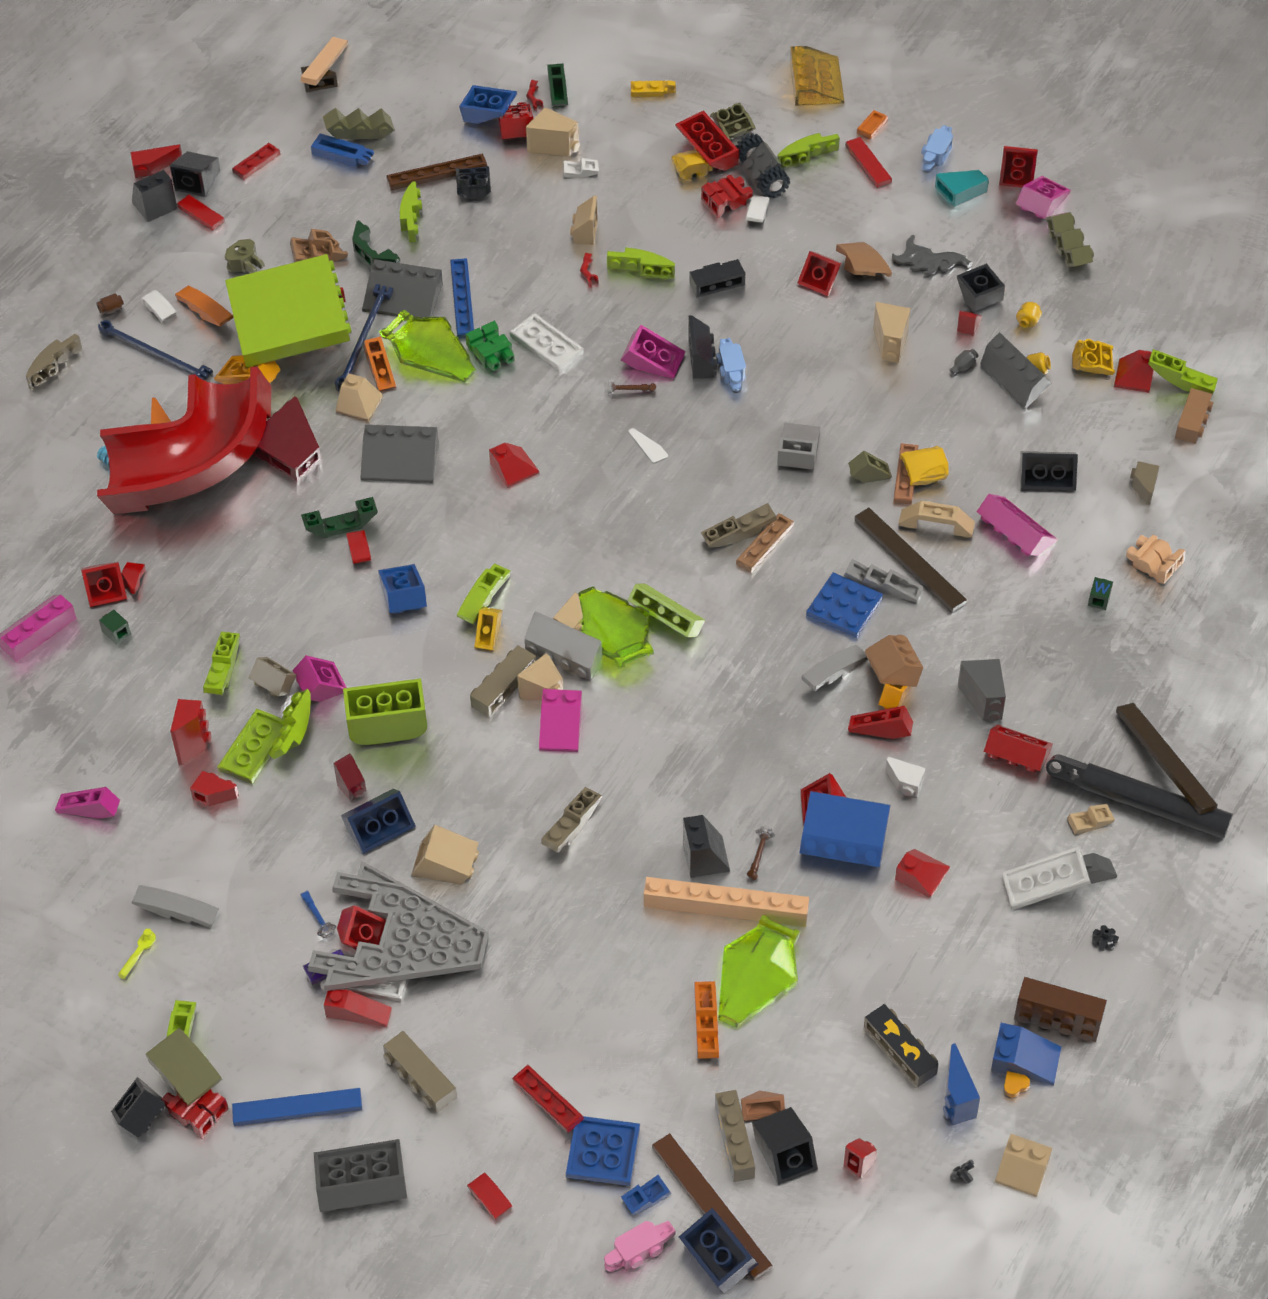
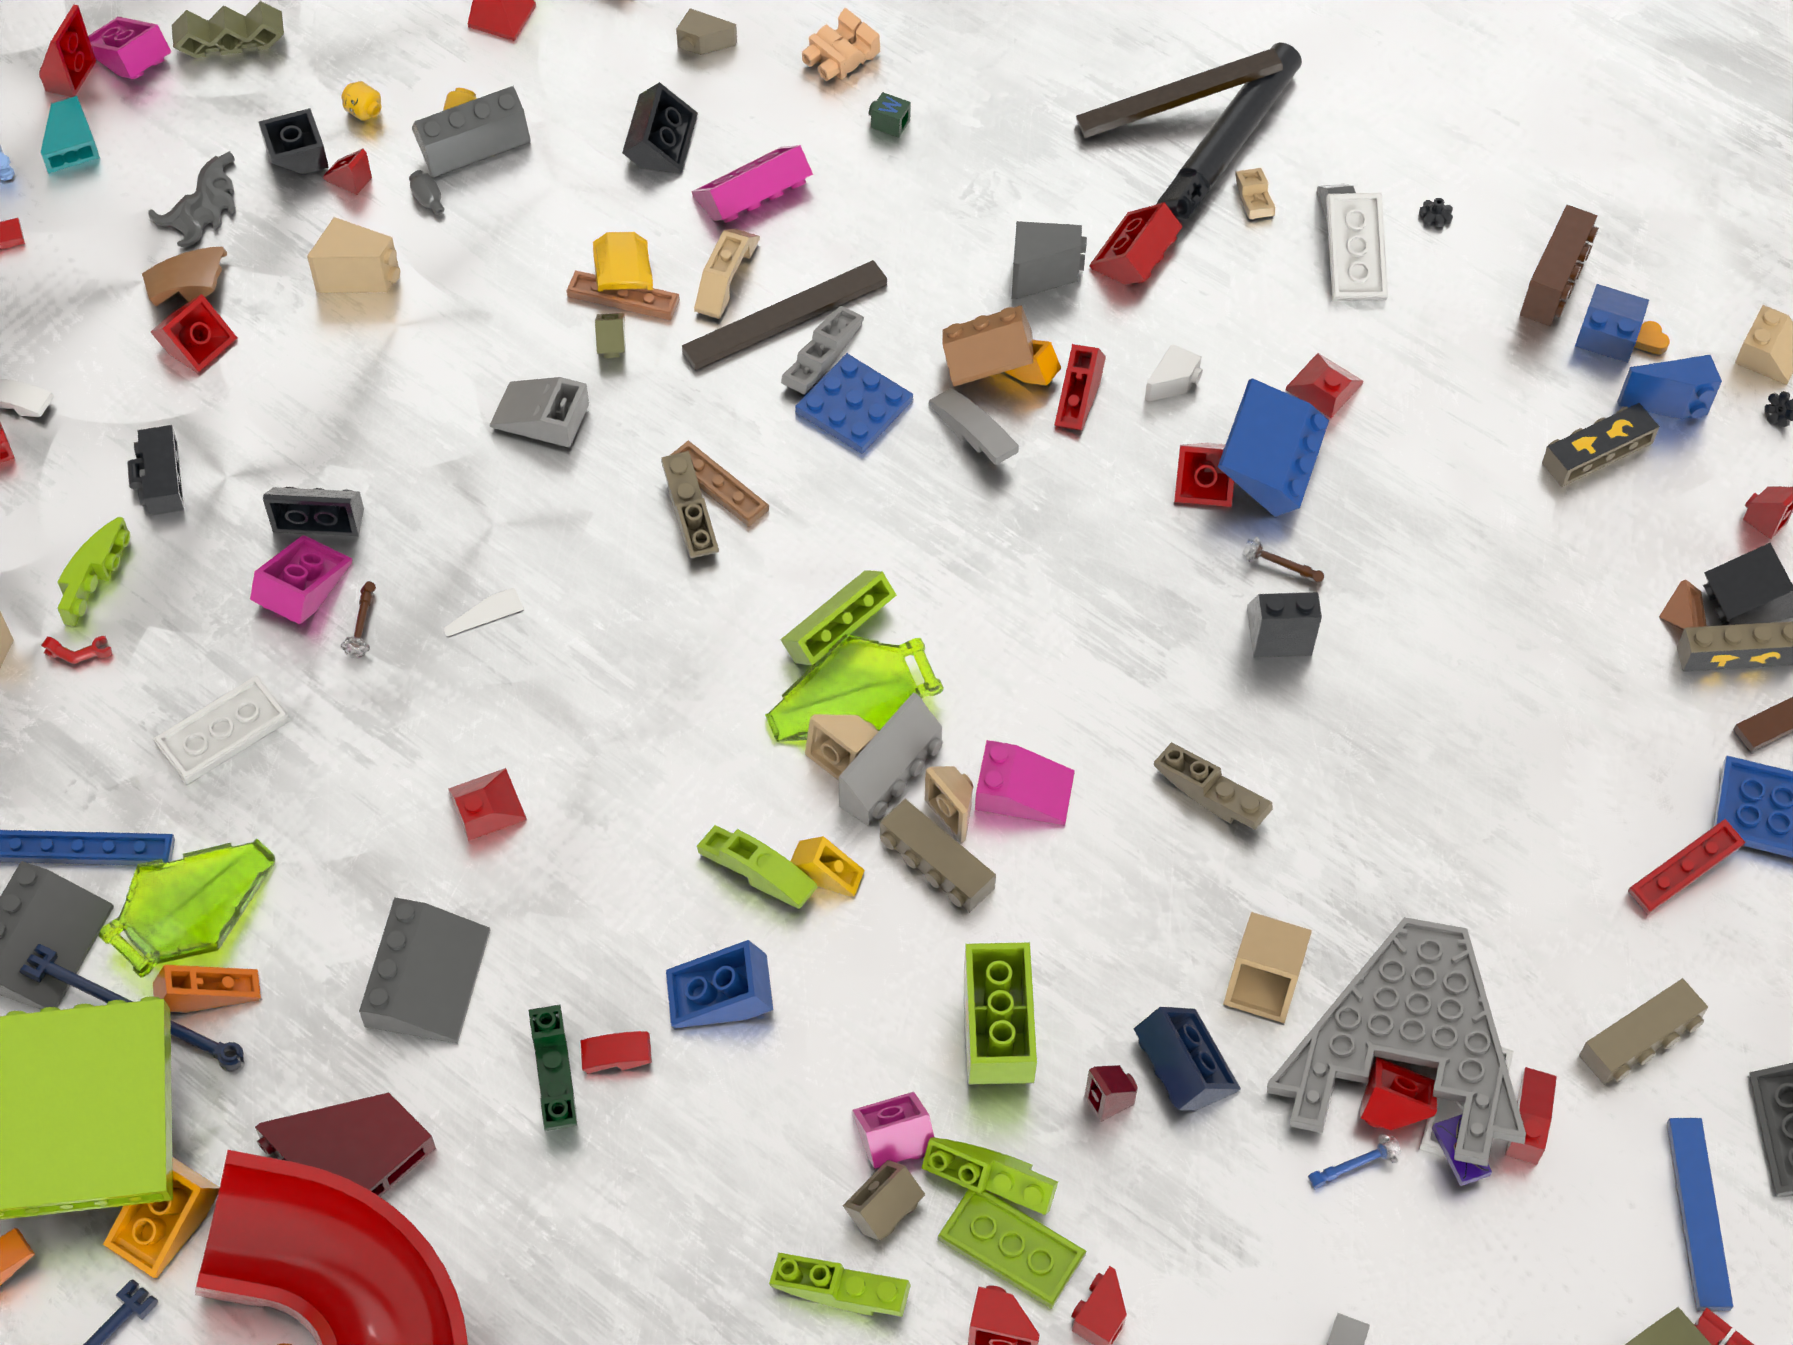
camera: 85 degrees left, 5 degrees up
tan slope [336,373,383,422] -> none
green hips [466,320,515,371] -> none
light nougat brick [643,877,809,927] -> none
orange slope [694,981,719,1059] -> none
light blue hinge [716,338,746,392] -> none
clear neon green windscreen [718,915,801,1027] -> none
yellow slope [1072,339,1115,375] -> none

